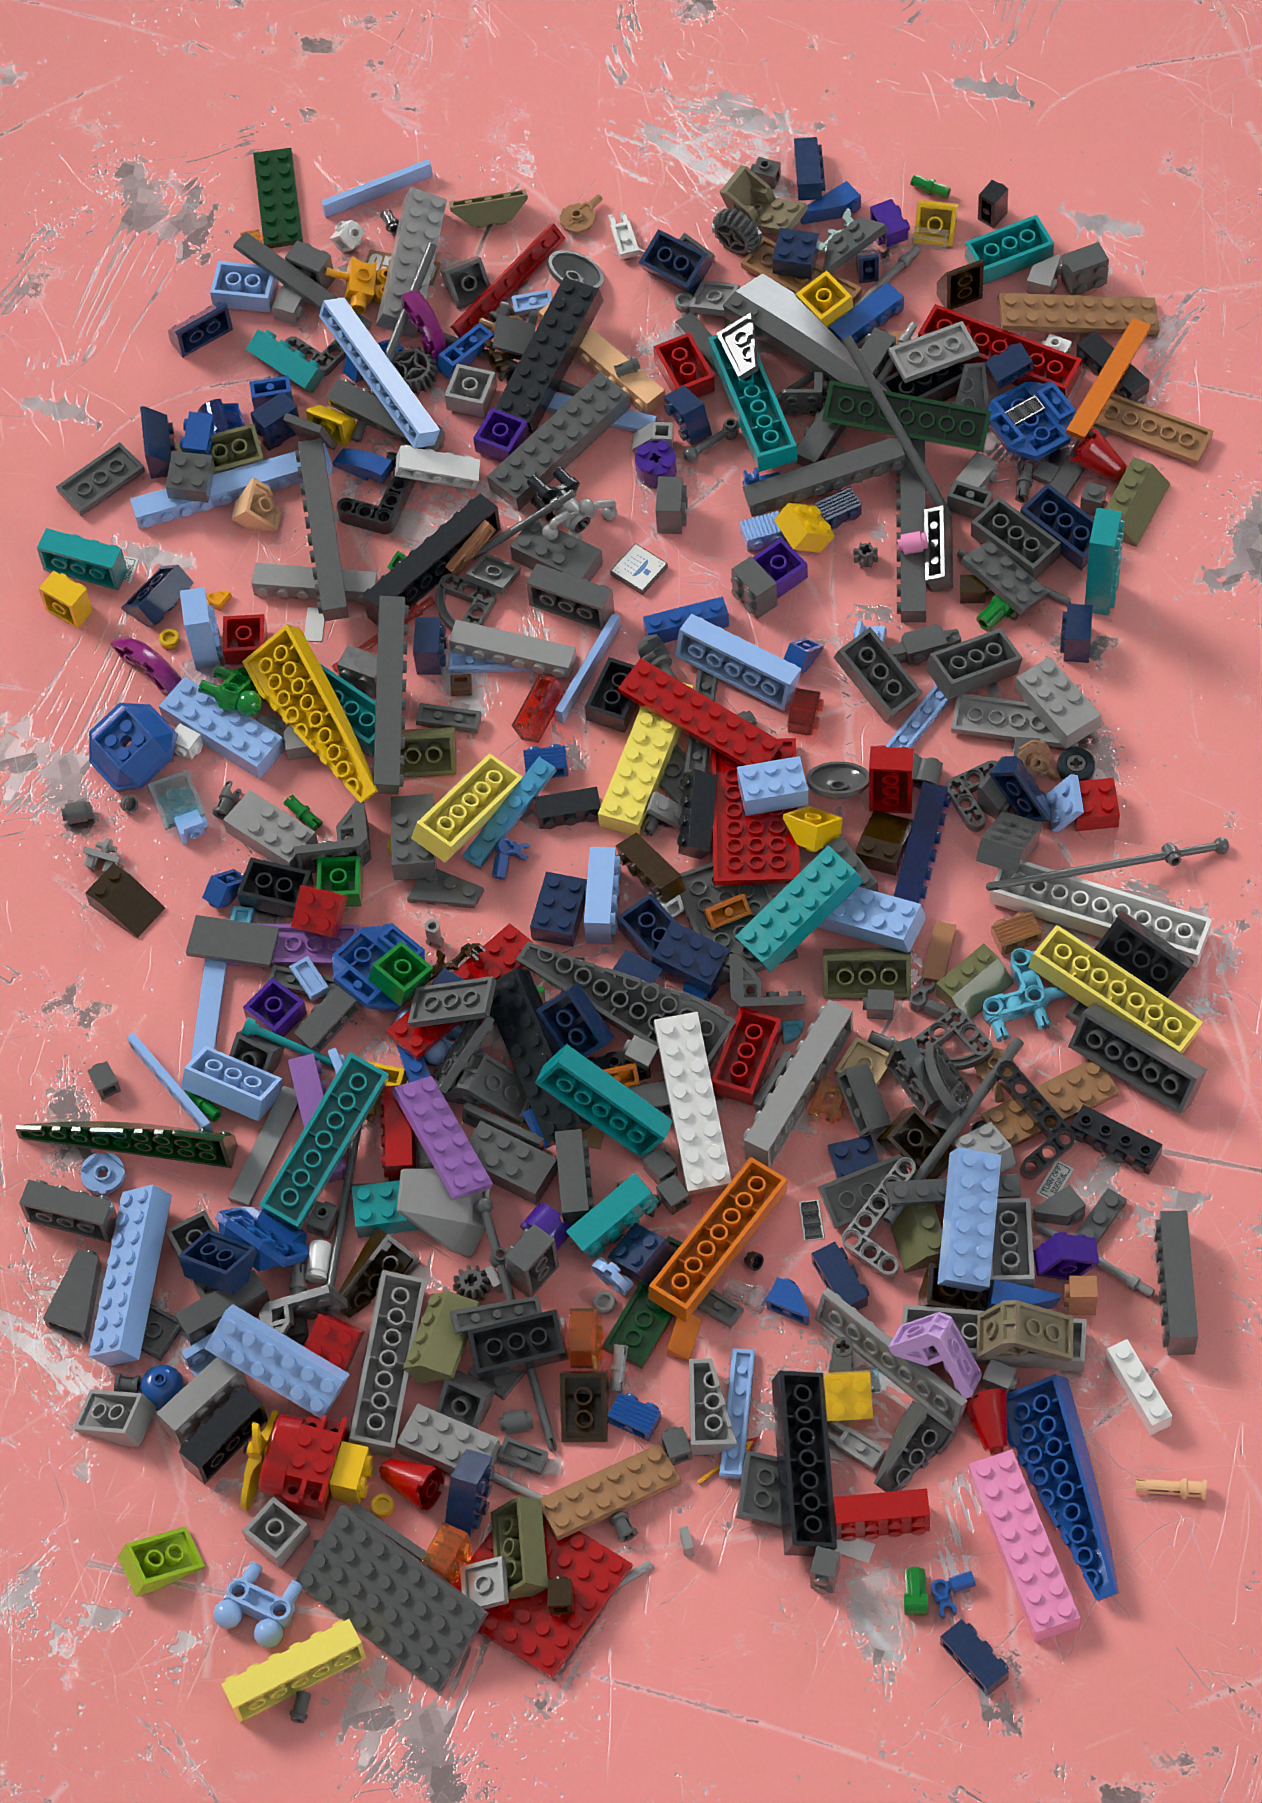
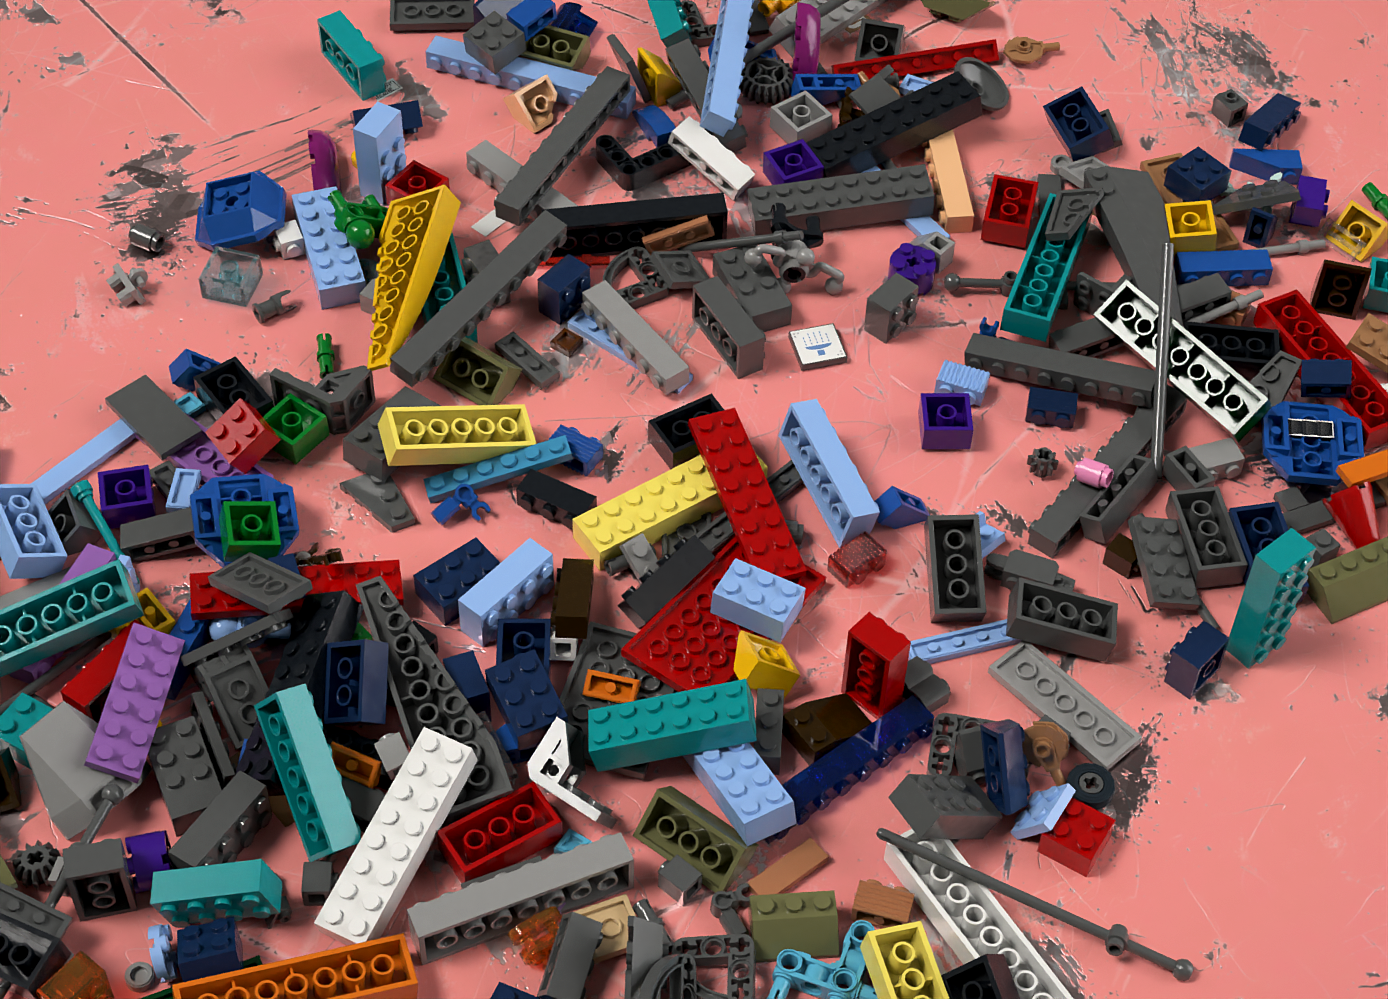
camera: 30 degrees right, 10 degrees down
yellow brick [39,571,93,628] -> none
dark brown slope [85,863,165,938] -> none
dark grey hinge [119,795,138,813] -> none
light blue brick [174,809,209,845] -> none
light orange tile [207,590,232,611] -> none
light grey brick [223,790,318,868] -> none
blue brick [249,375,294,410] -> none
dark blue brick [250,392,299,451] -> none
light grey bar [424,919,444,948] -> none
clear red brick [511,675,565,743] -> none
light blue tile [555,614,620,724] -> none
white hinge [608,211,640,260] -> none
dark grey pin [614,357,641,378] -> none
dark grey piece [637,634,677,679] -> none
blue brick [643,596,729,643] -> none
dark grey brick [656,1175,690,1215] -> none
dark blue brick [664,385,712,446] -> none
dark grey gear [711,208,762,256] -> none
dark tan bracket [719,165,808,234] -> none
dark grey brick [731,556,777,619] -> none
yellow brick [774,503,835,553] -> none
dark grey dish [807,762,869,799] -> none
light grey plate [888,321,979,383] -> none
green piece [976,594,1015,631] -> none
dark grey pin [1015,462,1033,503] -> none
light grey brick [1015,657,1101,749] -> none

